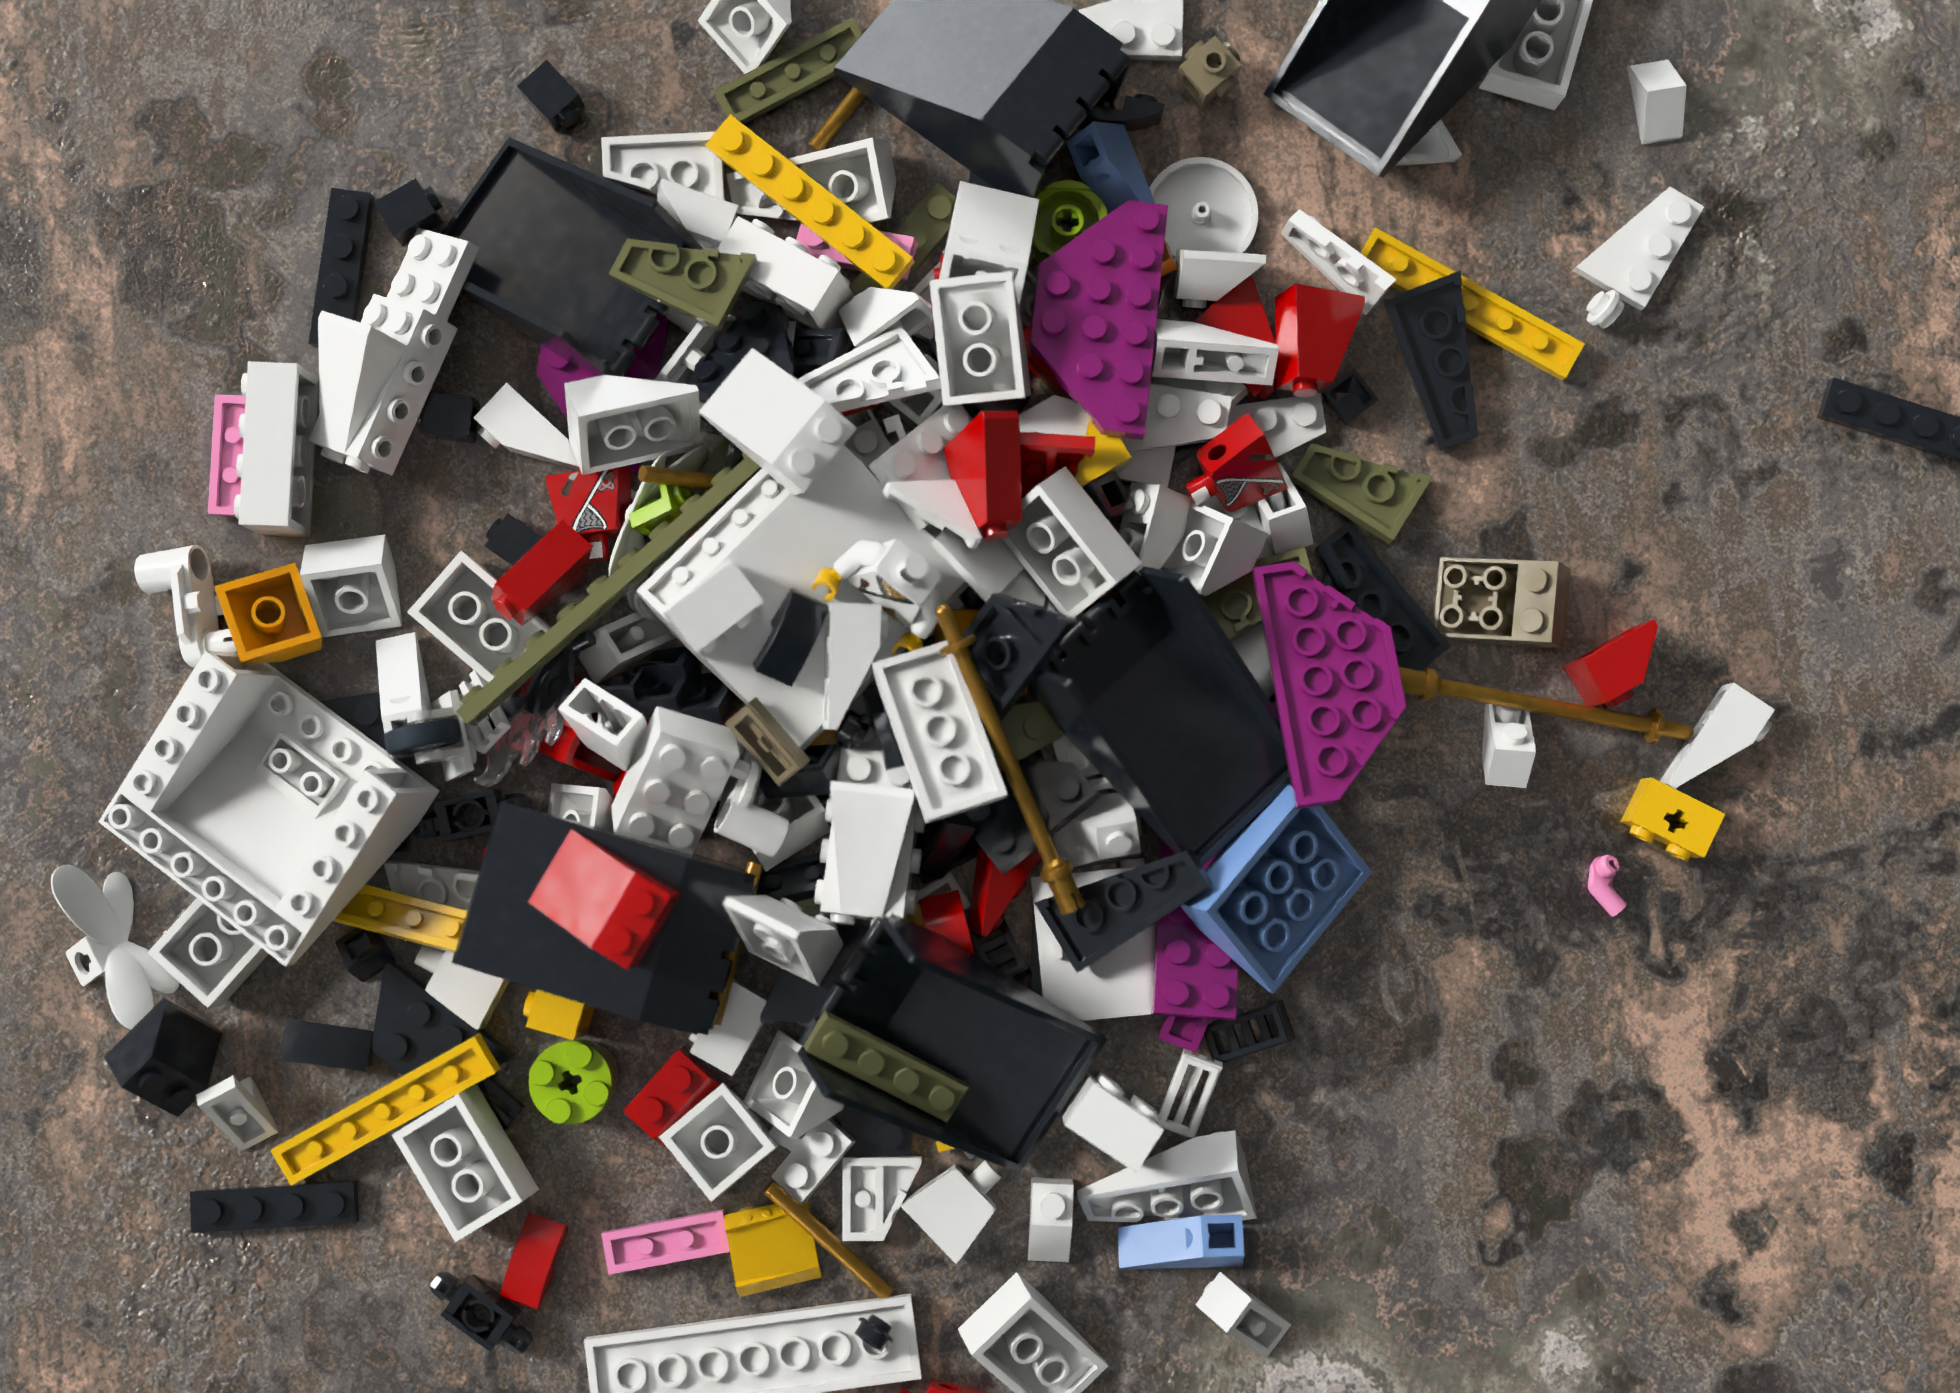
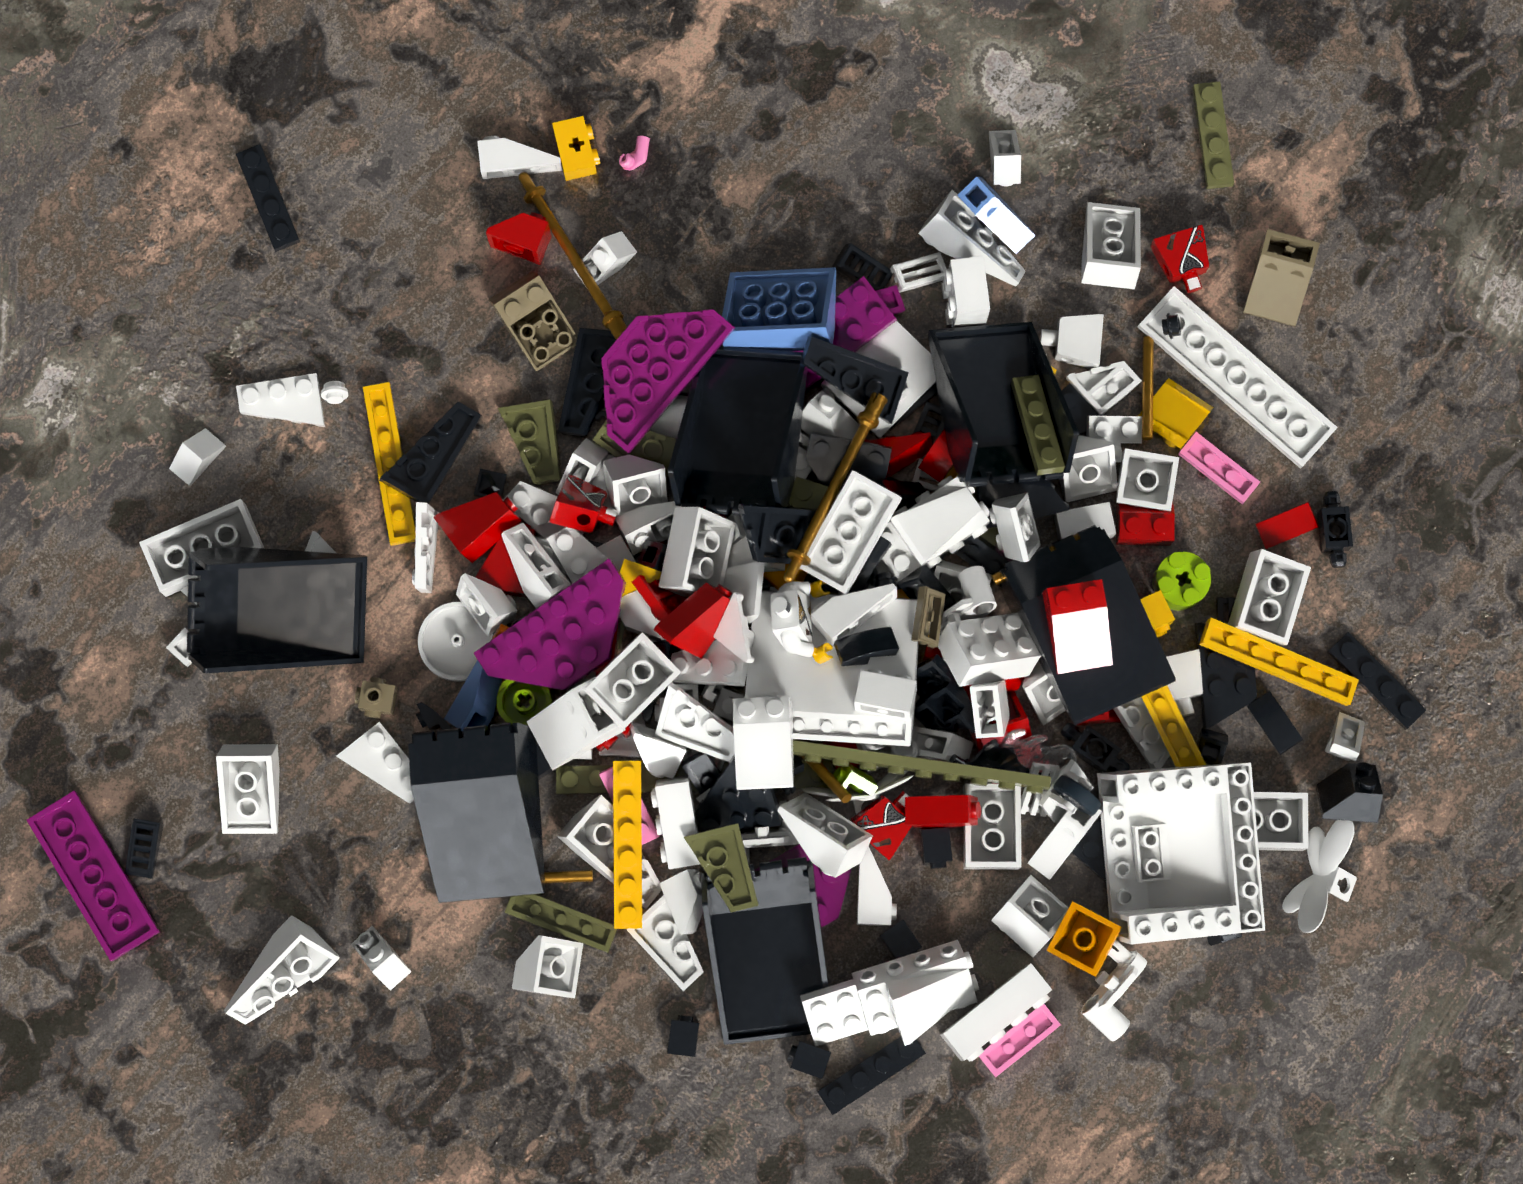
camera: 130 degrees left, 5 degrees down
white slope [1028,1177,1074,1262] -> none

